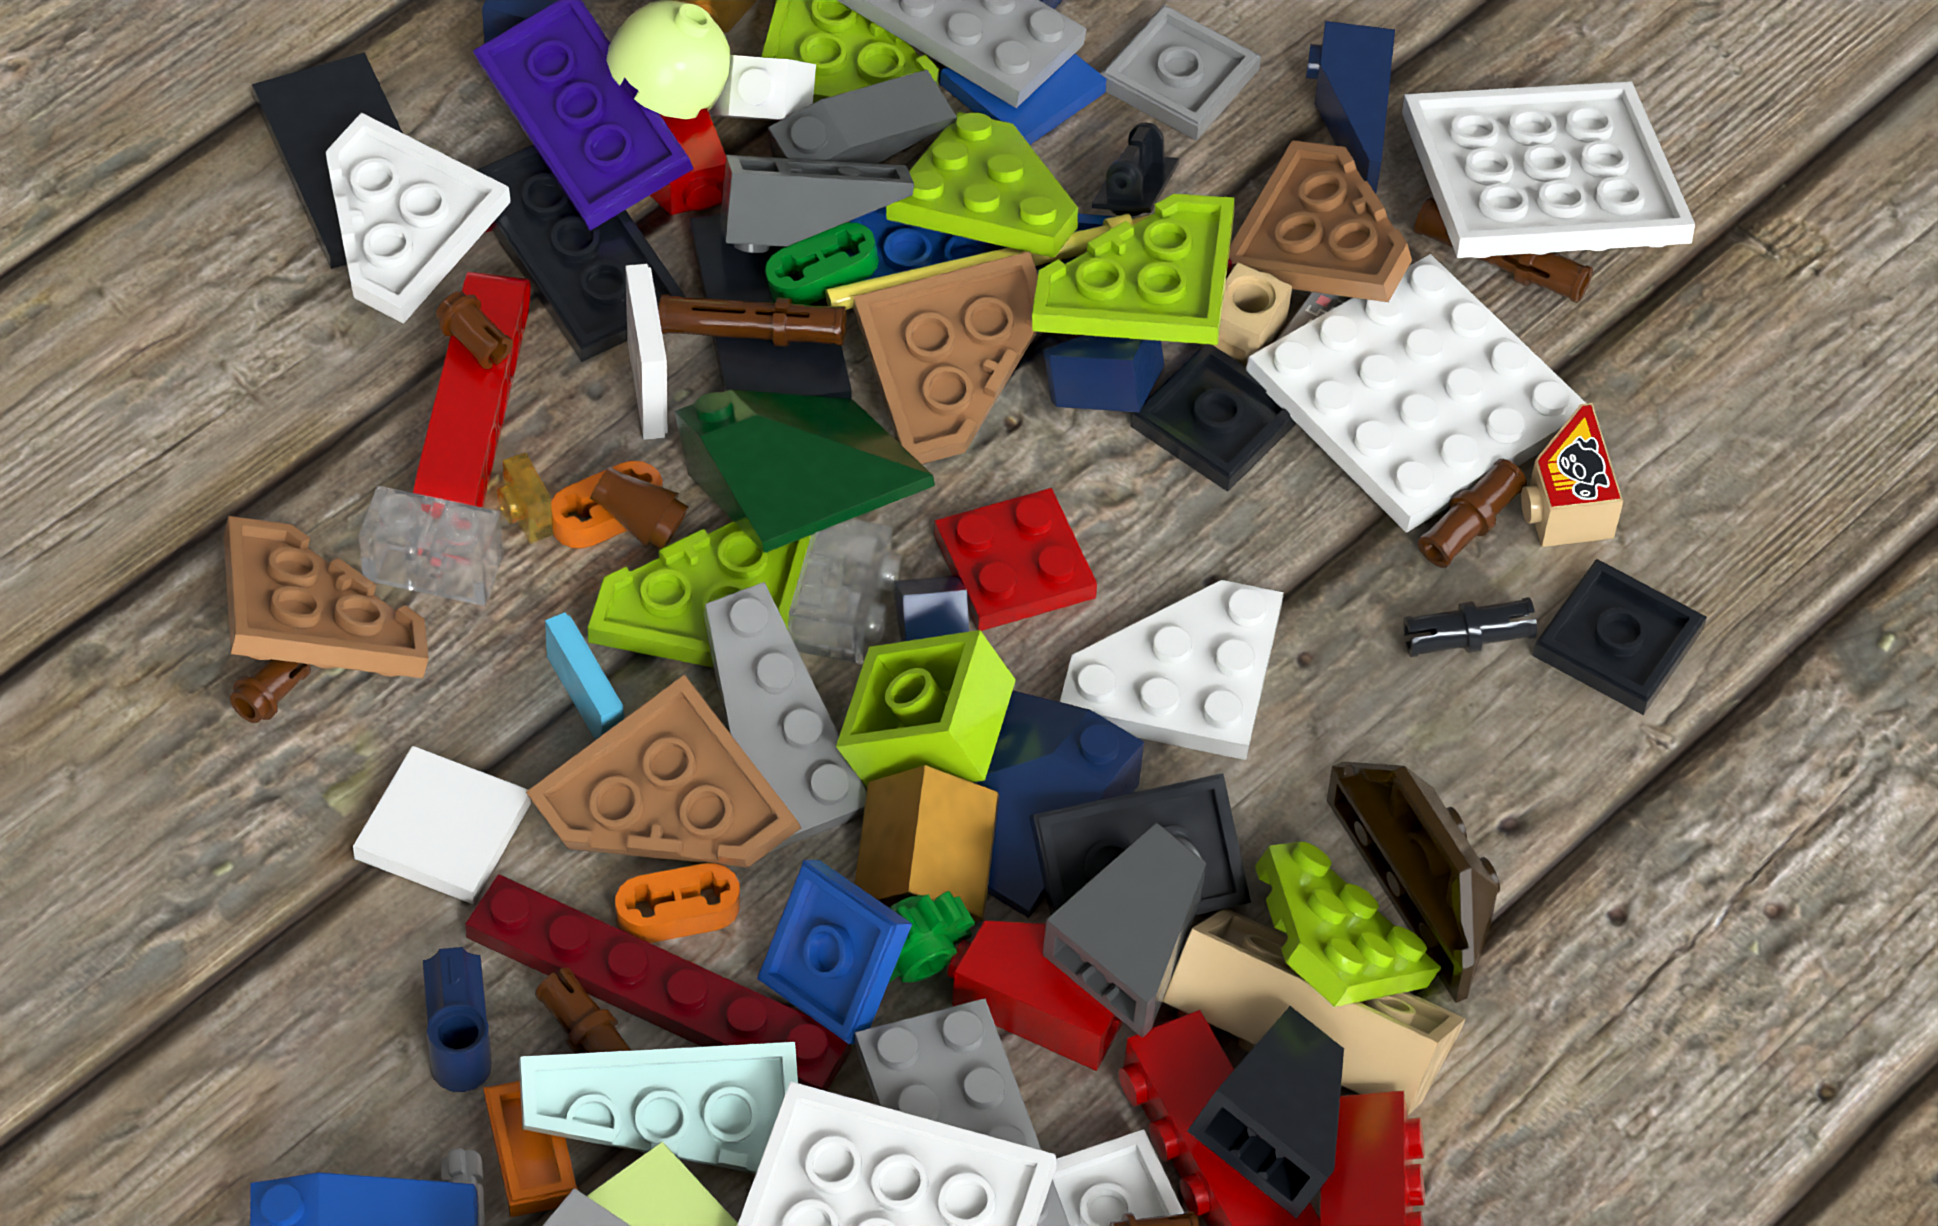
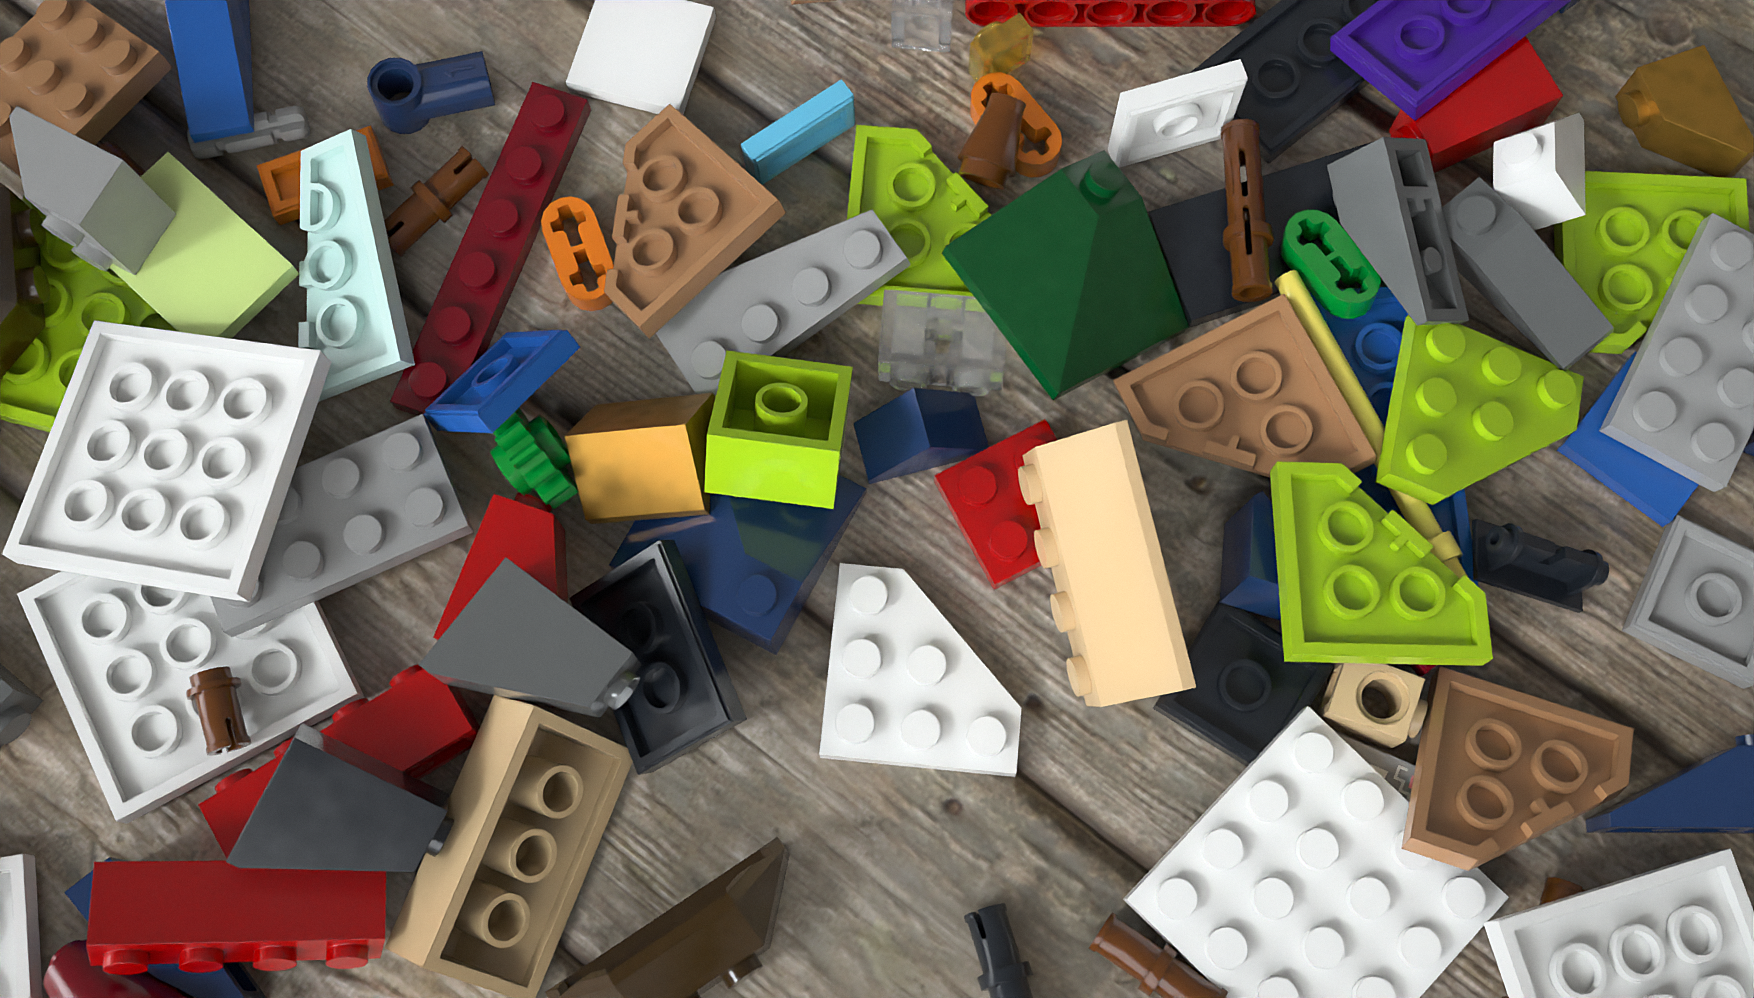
camera: 90 degrees right, 20 degrees up
yellowish green cylinder [606,0,730,119] -> none
lime plate [1255,841,1441,1007] -> none
none -> slope [1018,420,1196,707]

